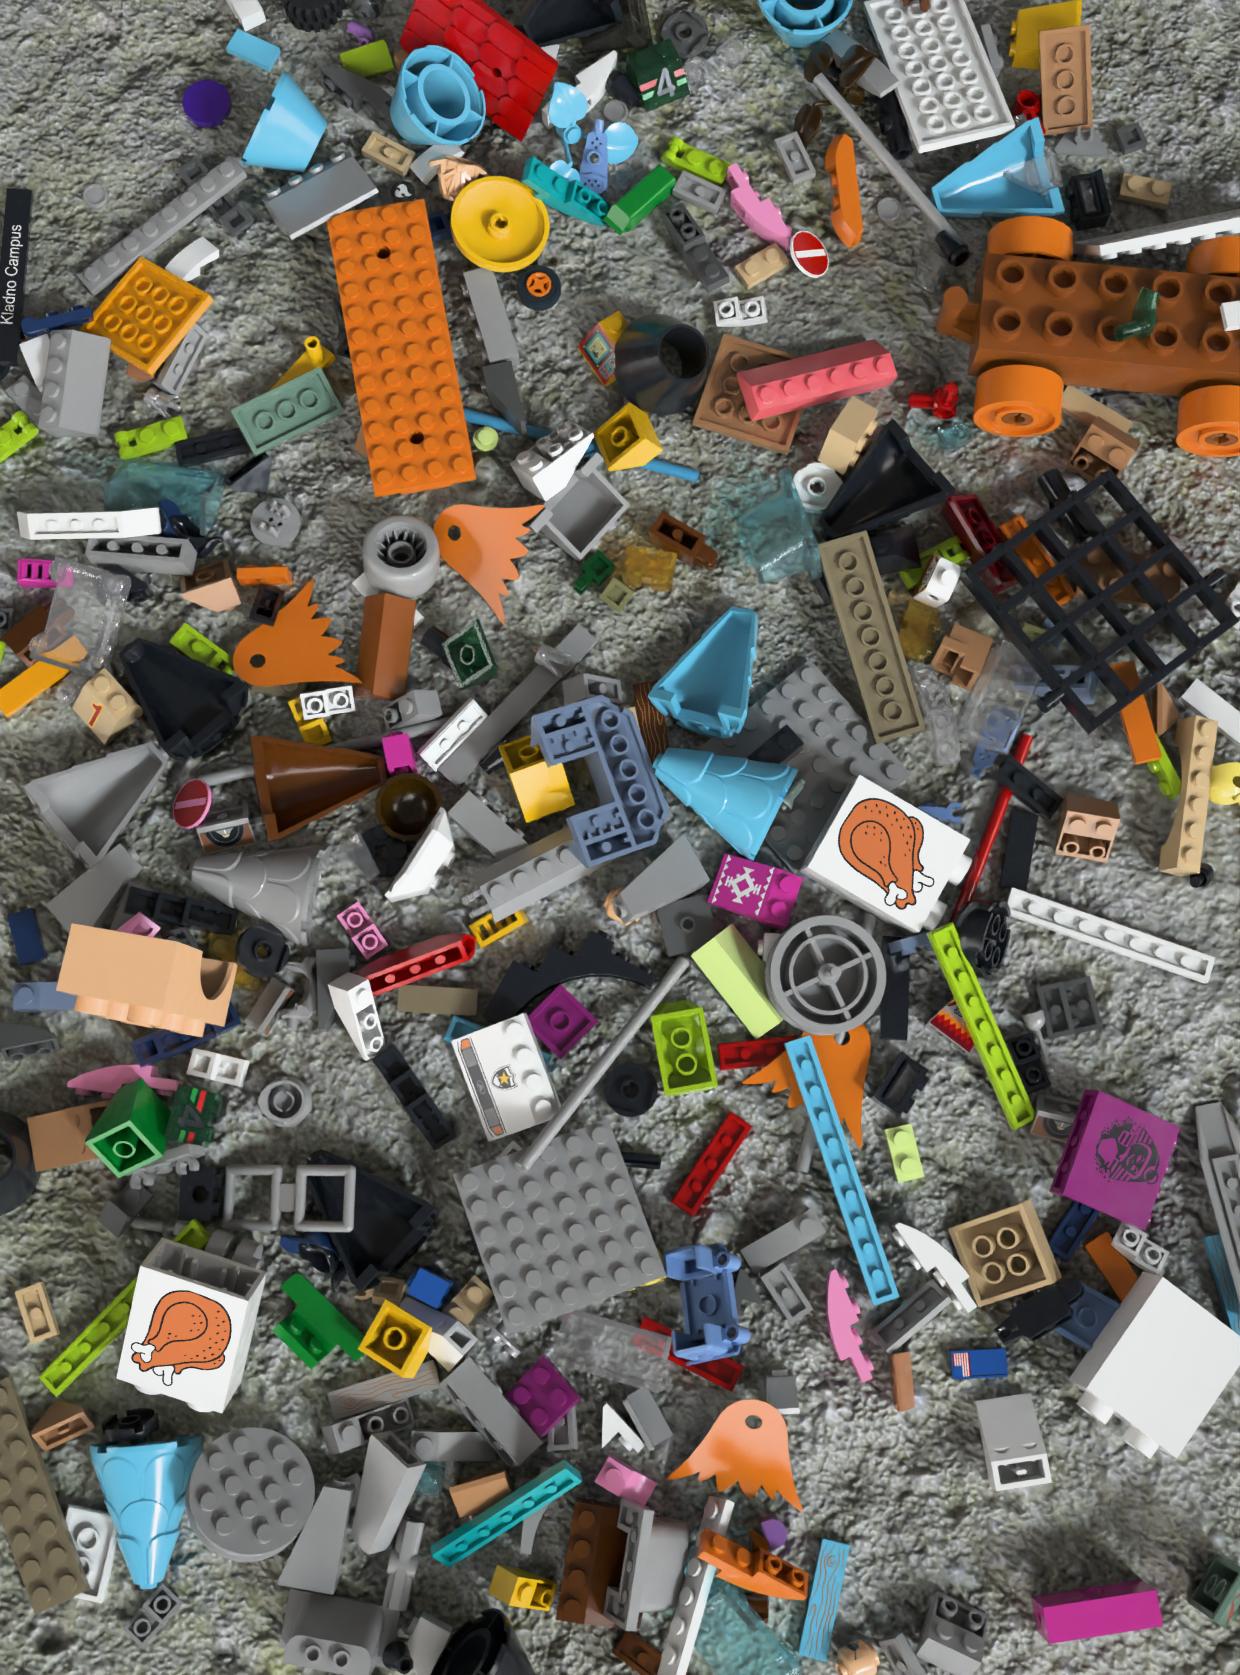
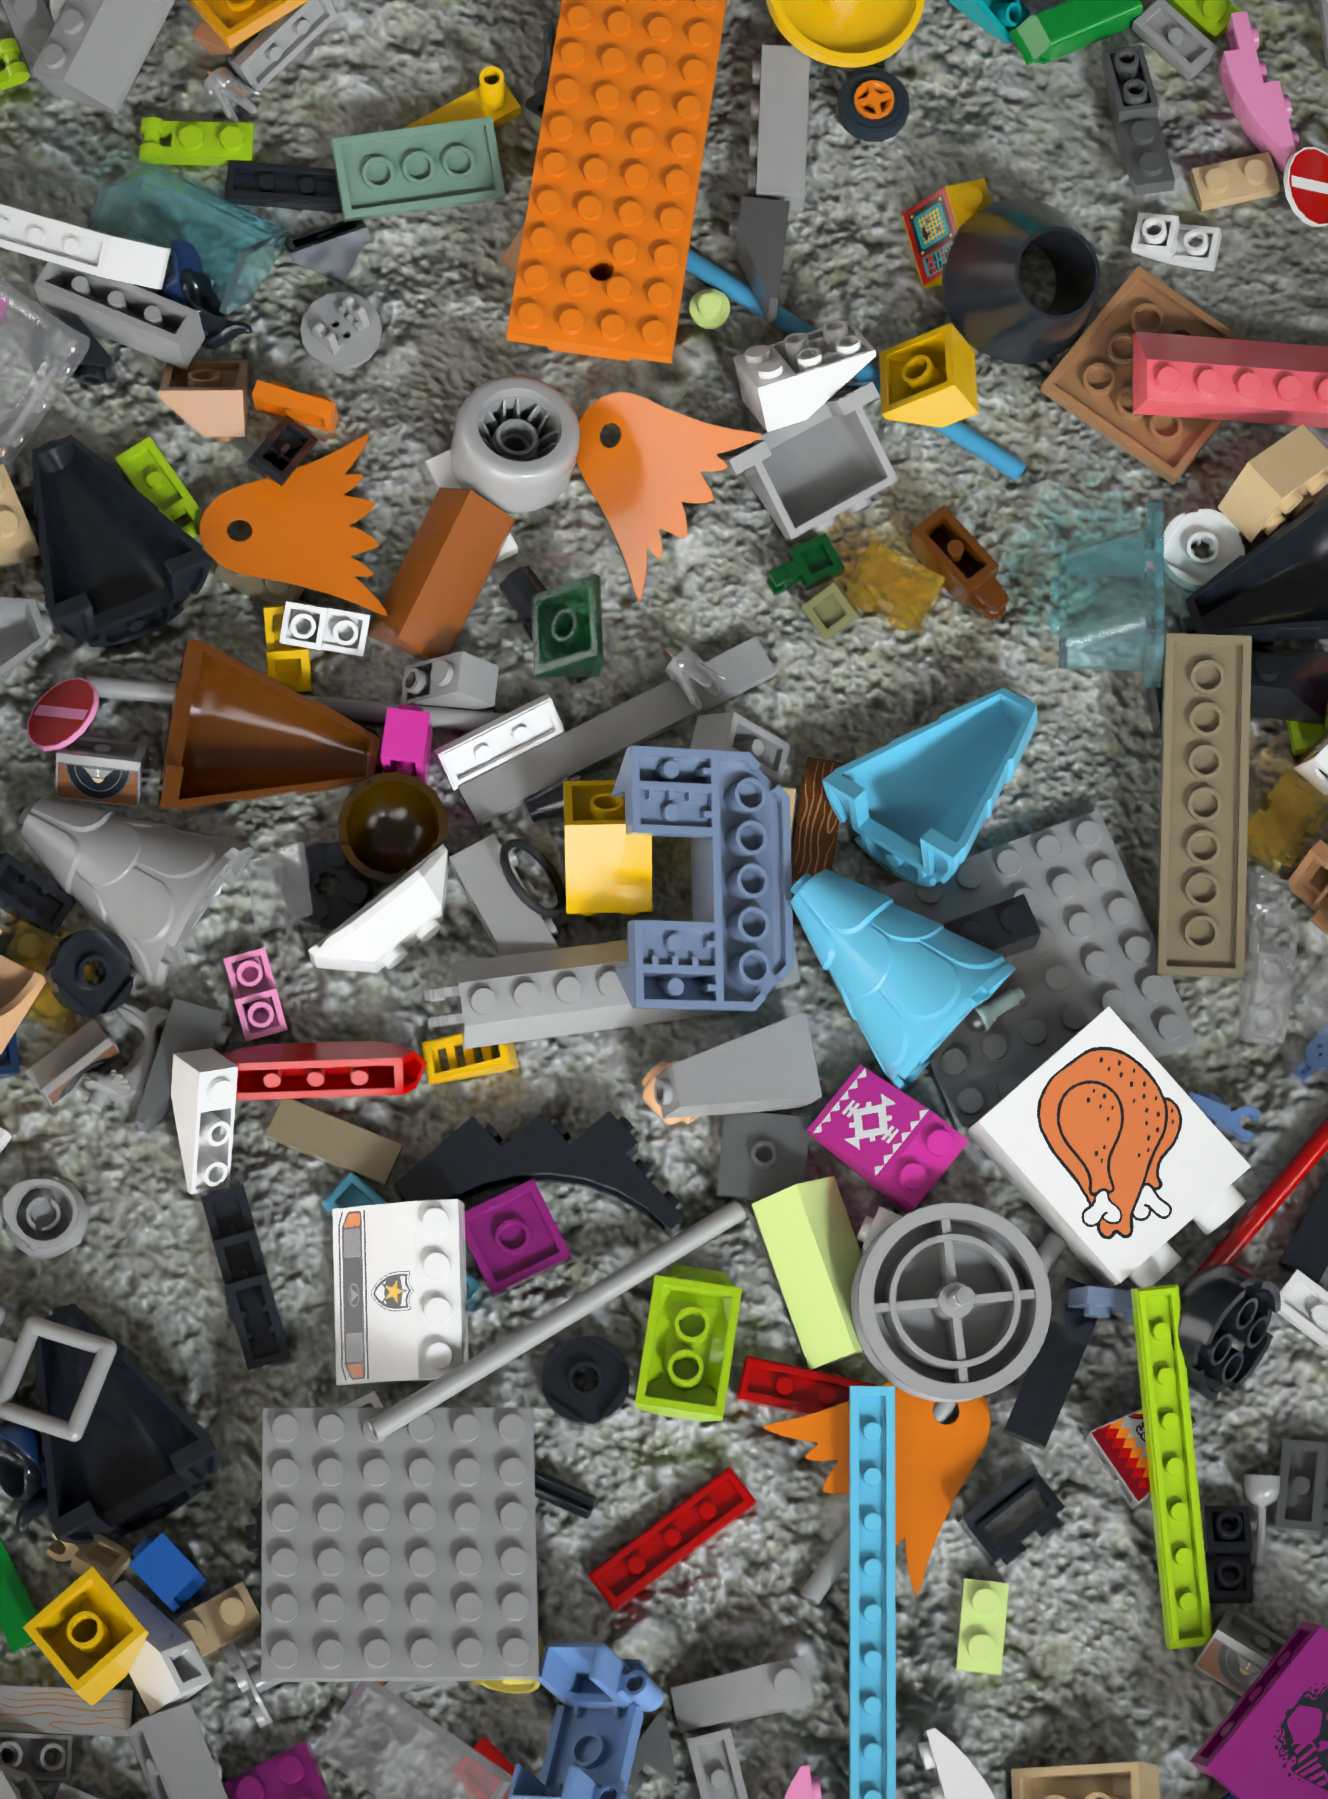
camera: 15 degrees right, 5 degrees down
none -> black tyre [500,839,566,917]

